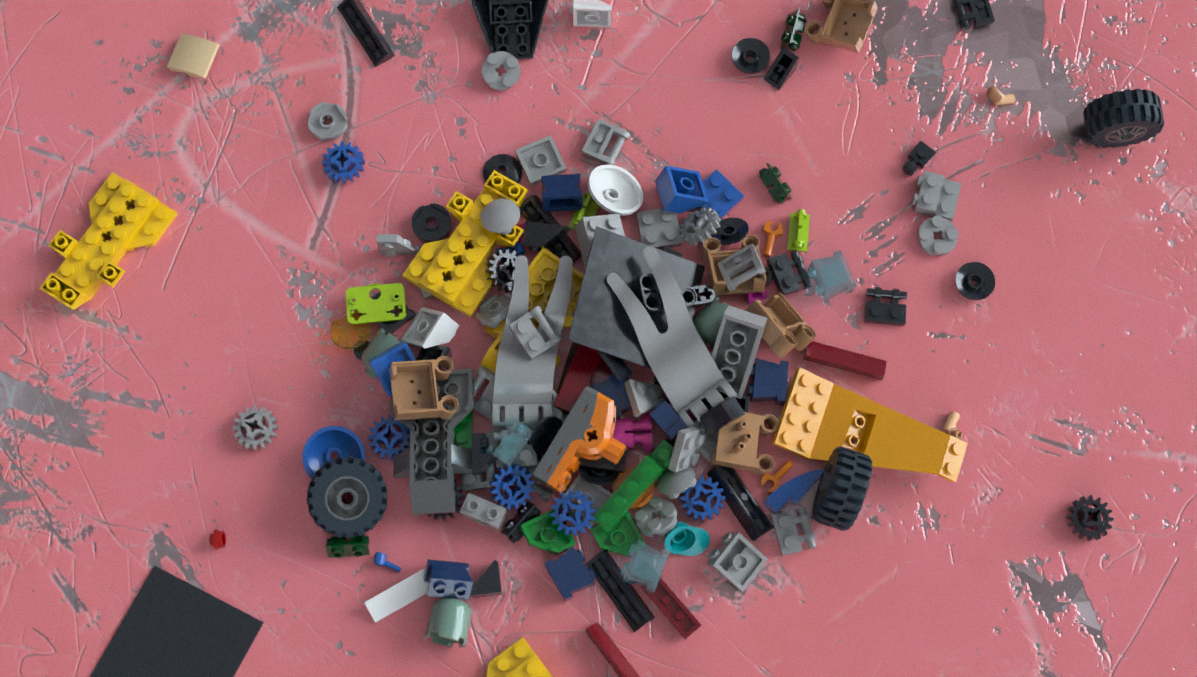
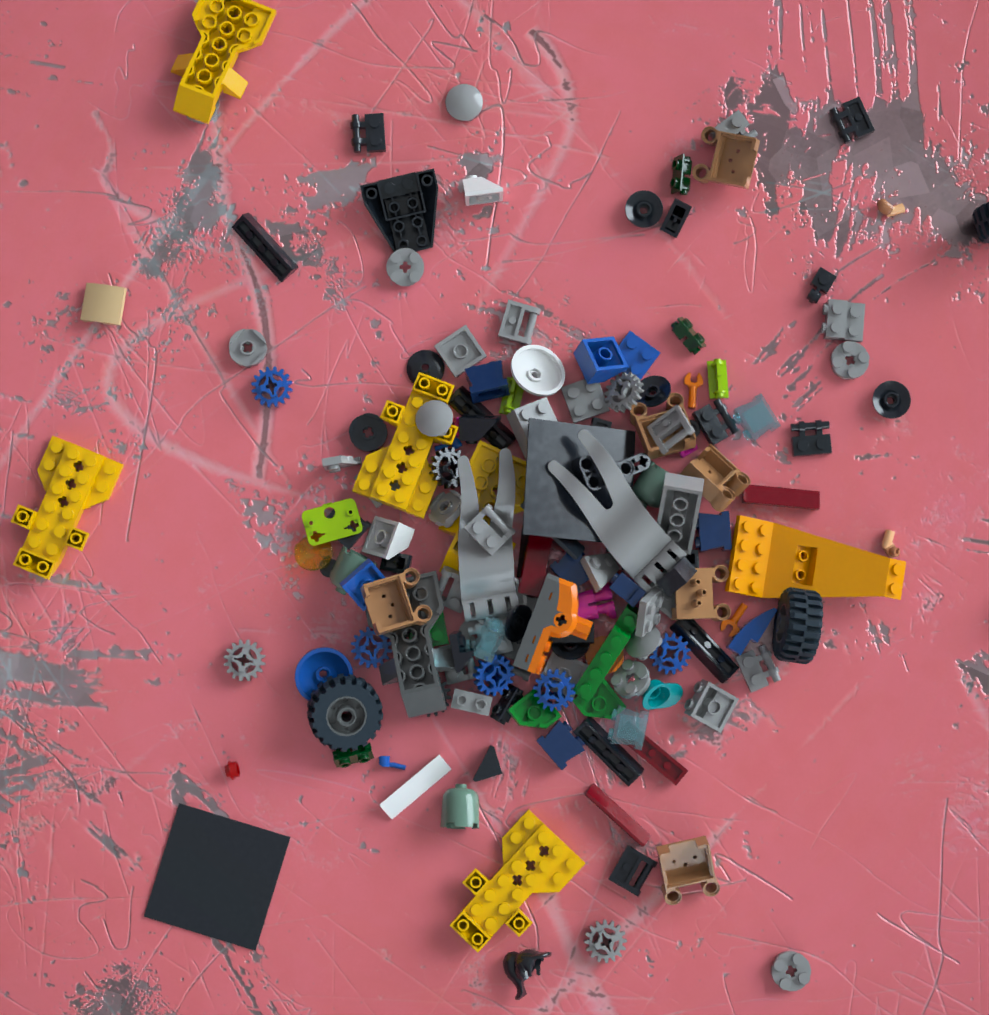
camera: 10 degrees left, 10 degrees up
dark blue hips [423,559,473,600] -> none

